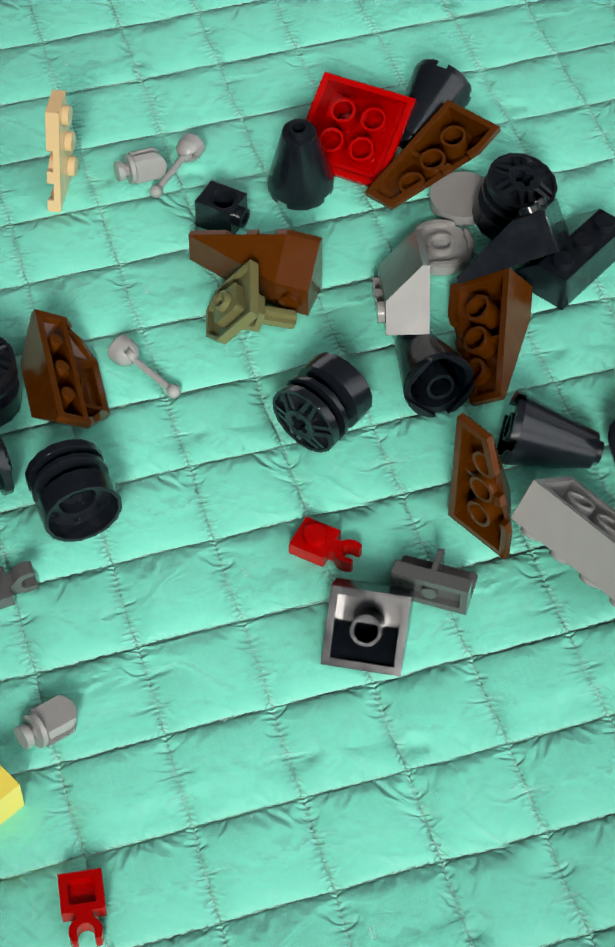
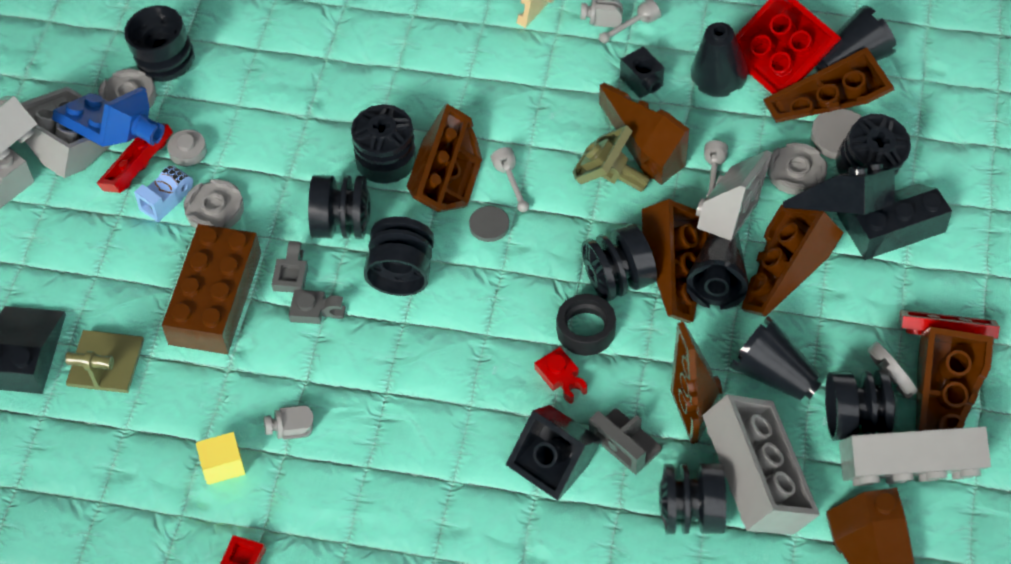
camera: 30 degrees right, 5 degrees up
none -> dark grey piece [469,206,509,242]
none -> black tyre [556,294,616,356]
none -> reddish brown wedge [642,199,709,323]
none -> black wheel [659,463,726,535]
none -> light grey hinge [704,140,728,189]

